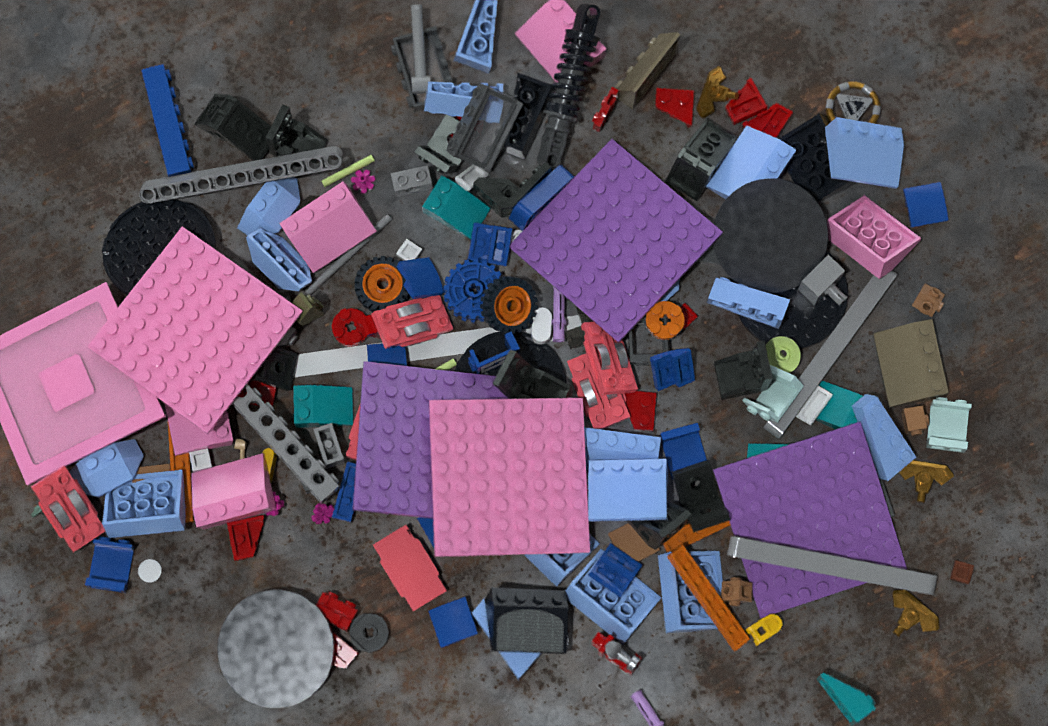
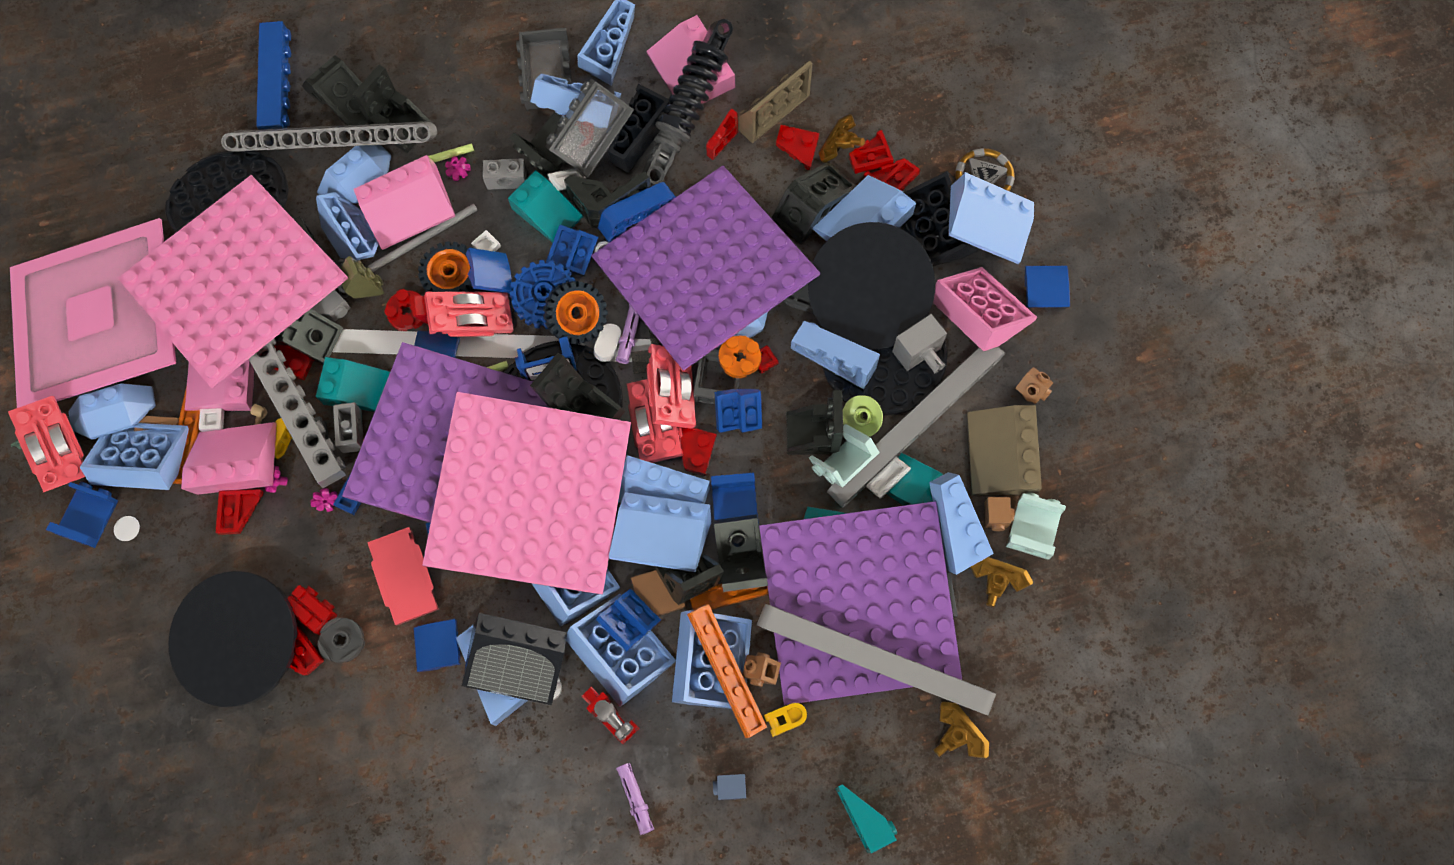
camera: 15 degrees right, 5 degrees down
light grey piece [411,4,431,94] -> none
copper tile [950,560,974,585] -> none
none -> sand blue brick [713,774,746,800]

